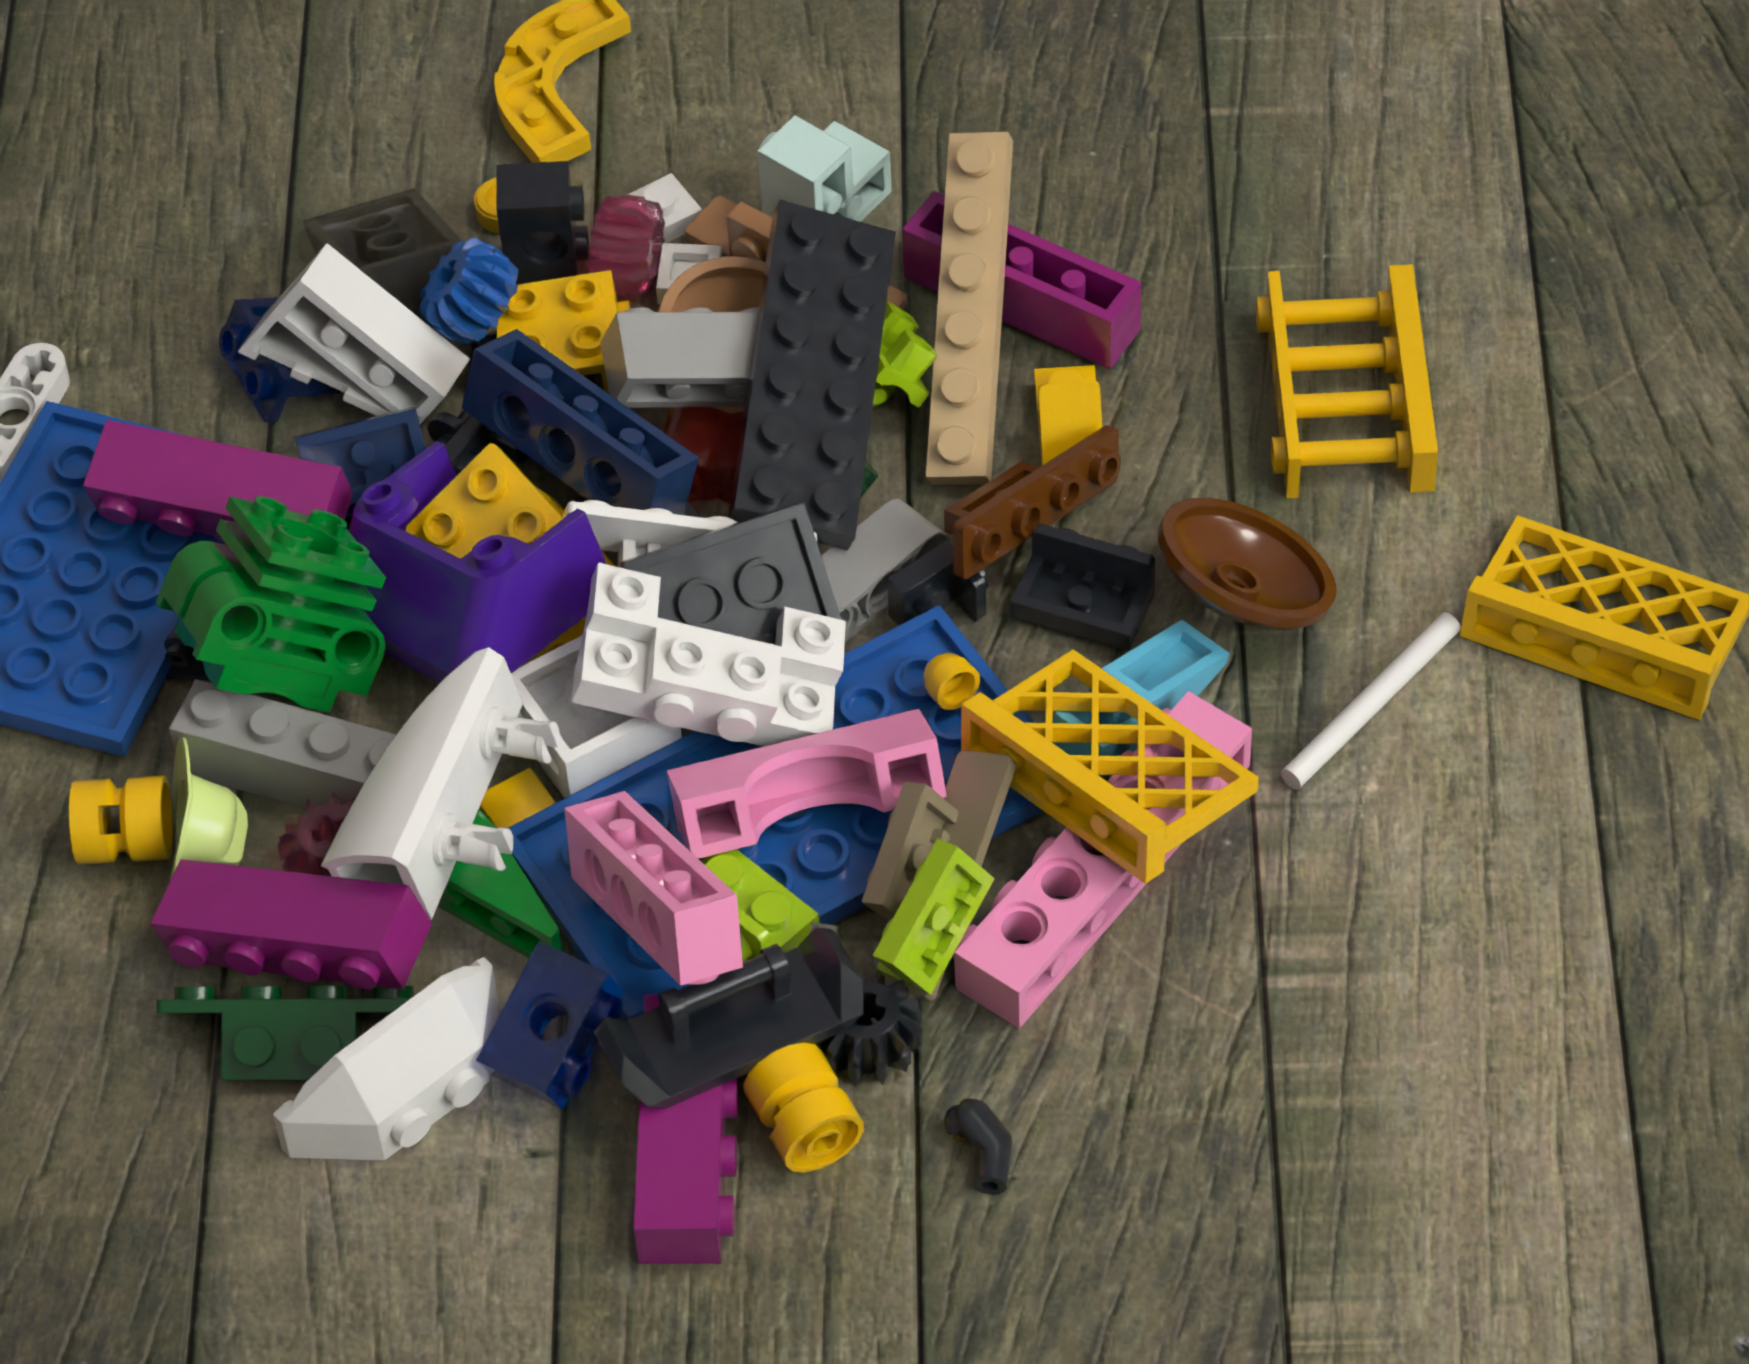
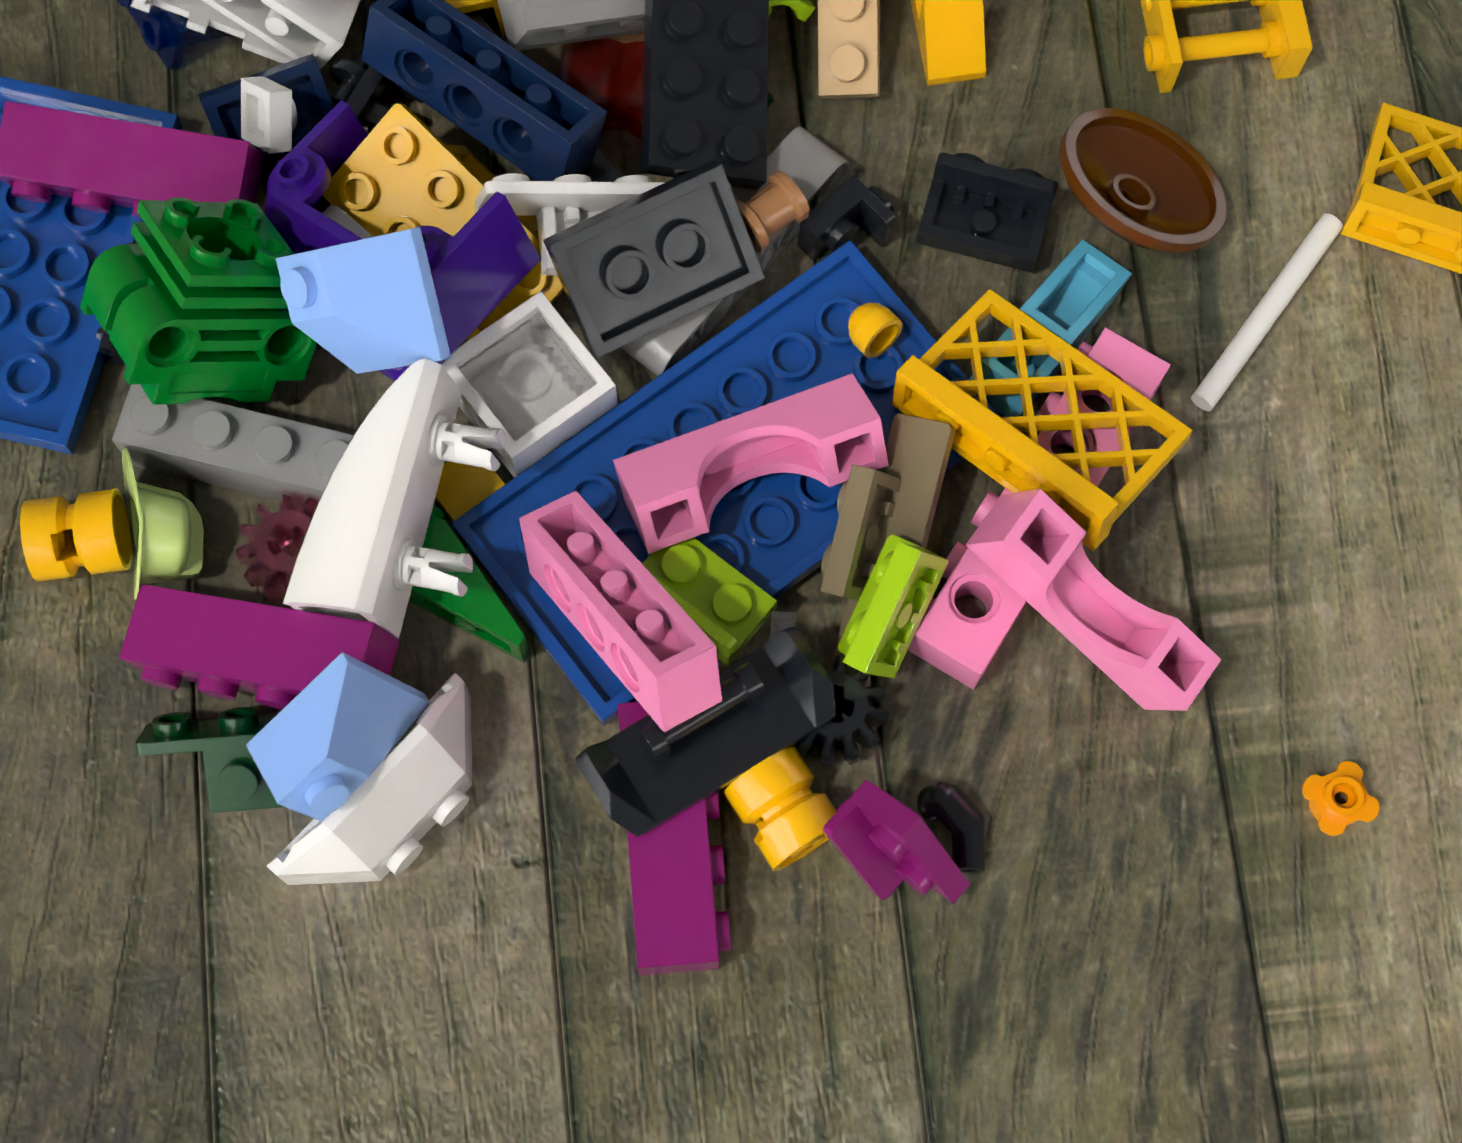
camera: 10 degrees left, 20 degrees up
clear blue brick [476,941,624,1109] -> none
white bracket [571,563,846,746] -> none
reddish brown bracket [944,425,1121,579] -> none
none -> white plate [241,76,297,153]
none -> light blue slope [246,652,430,821]
none -> light blue slope [275,227,451,374]
none -> medium nougat bush [736,171,810,252]
none -> magenta bracket [823,779,971,904]
none -> bright pink arch [966,489,1222,711]
none -> light orange plate [1302,761,1380,836]

